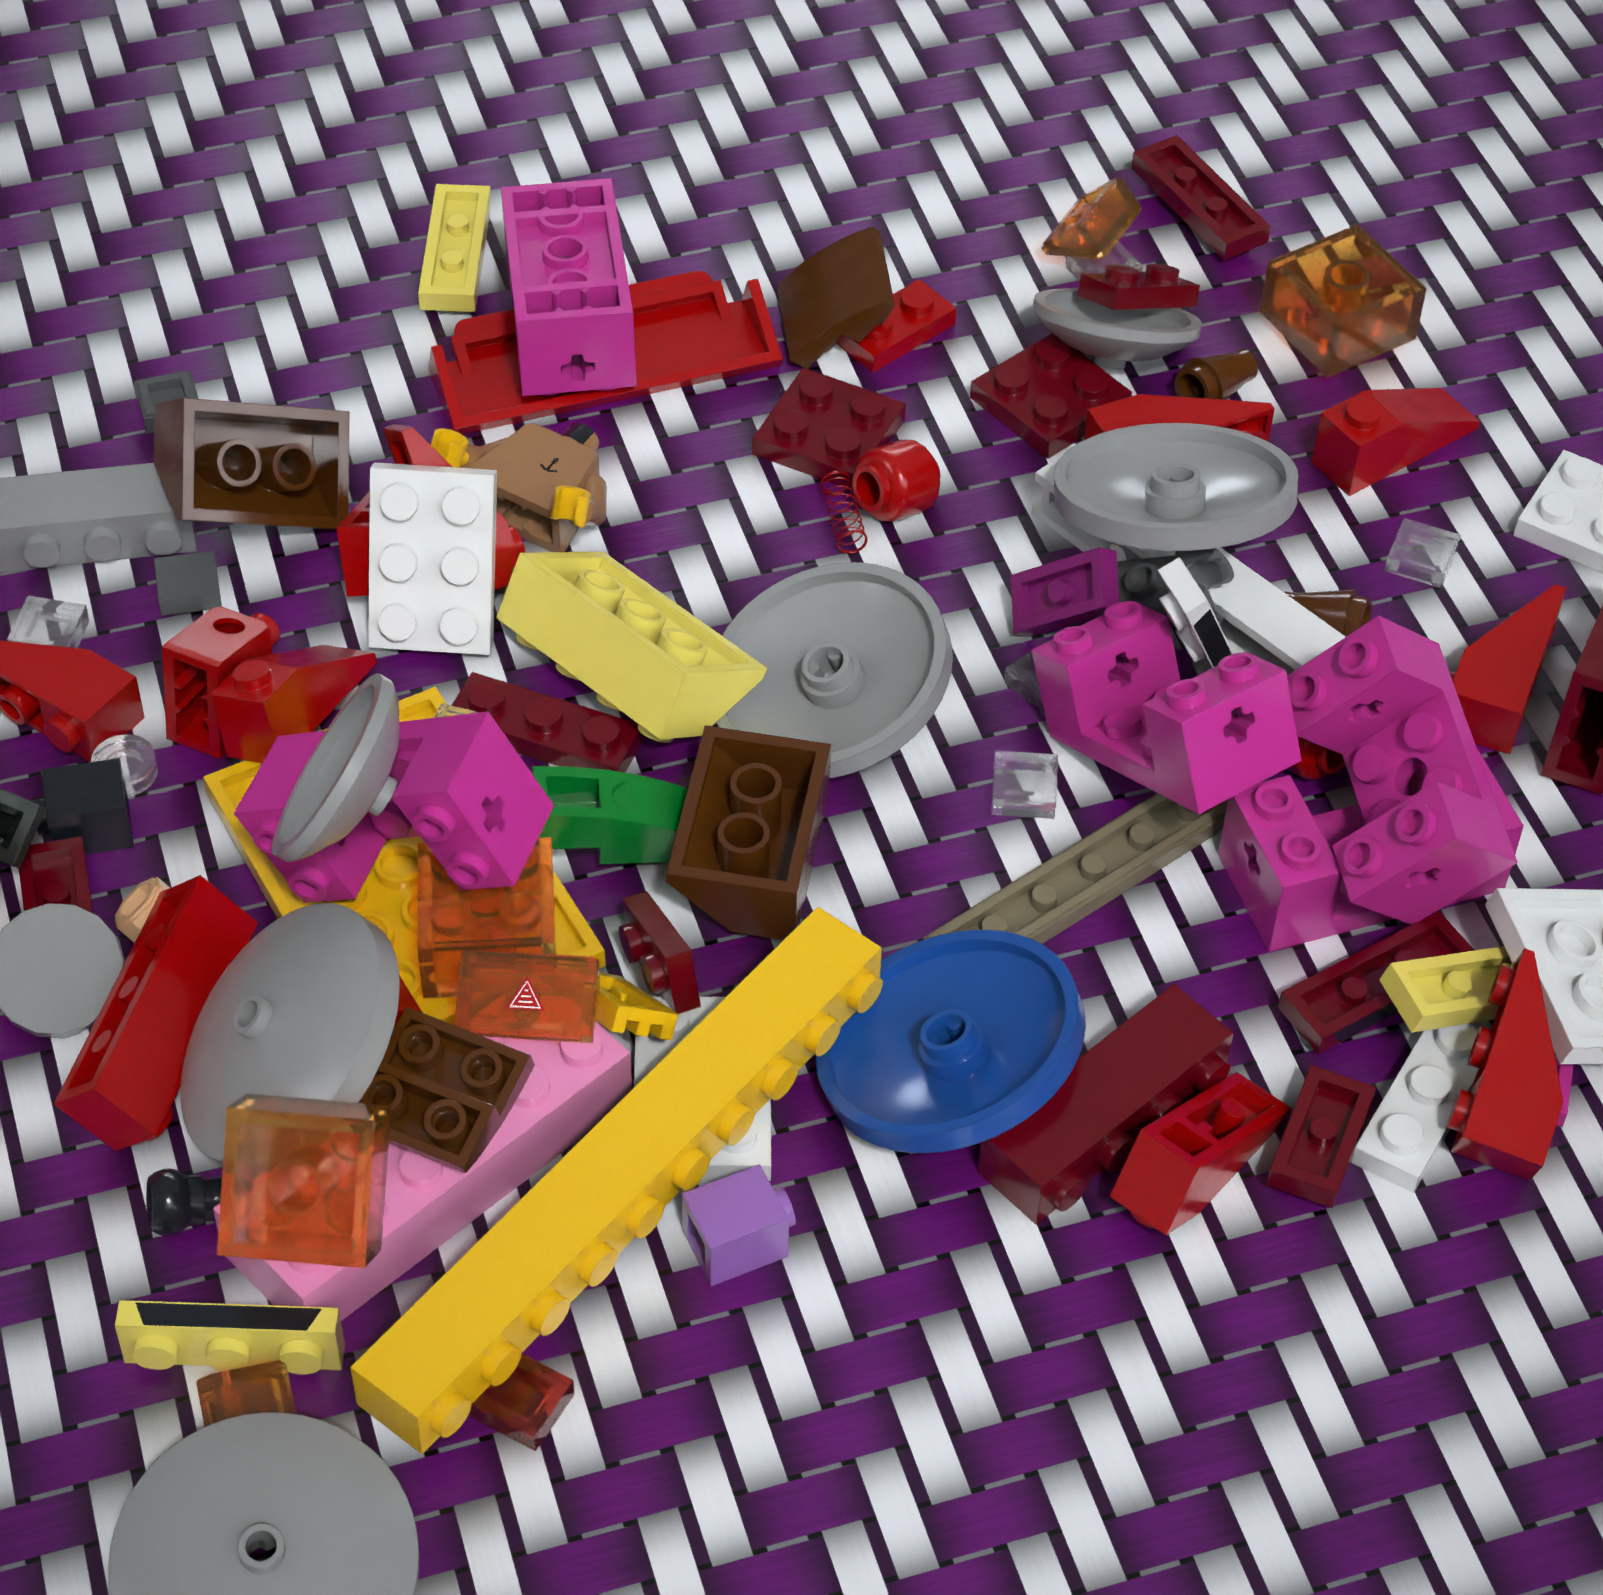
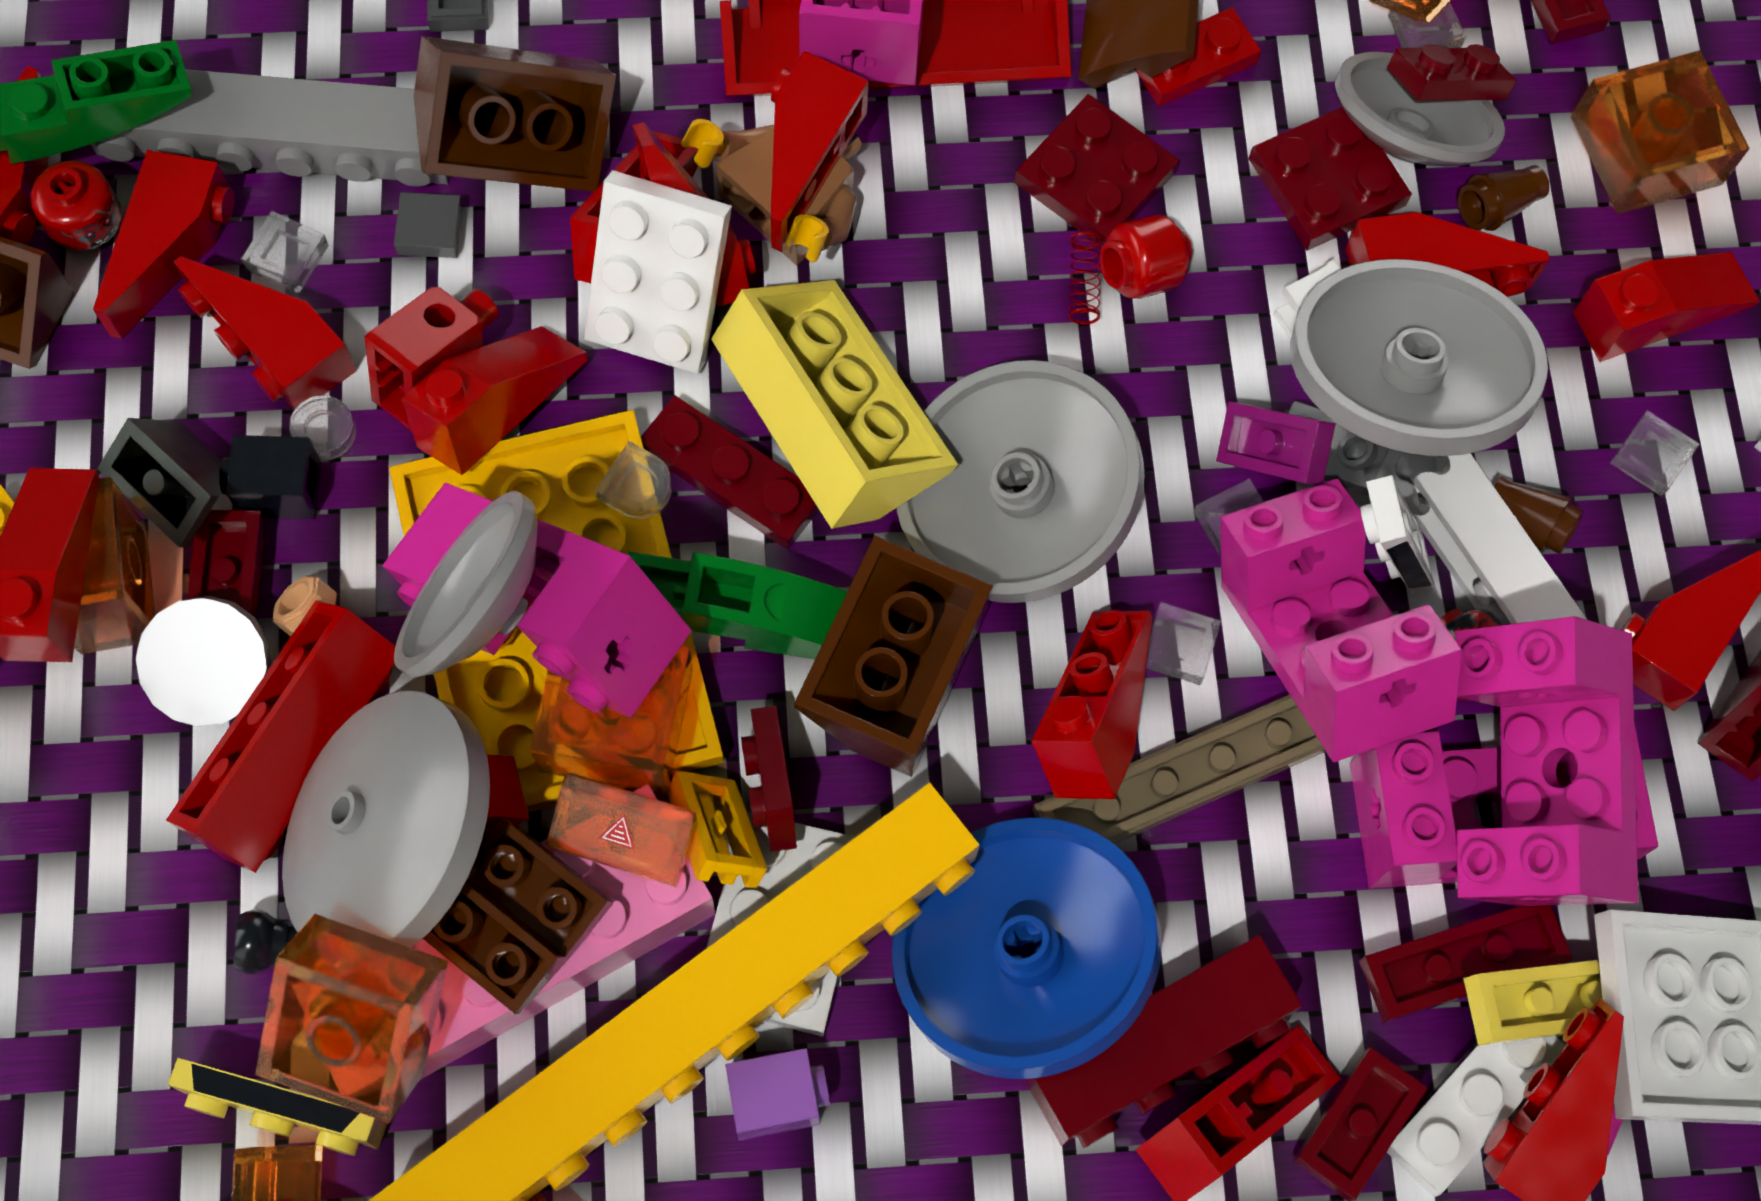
camera: 10 degrees right, 20 degrees up
none -> red slope [770,50,869,252]
none -> red slope [1031,610,1153,799]

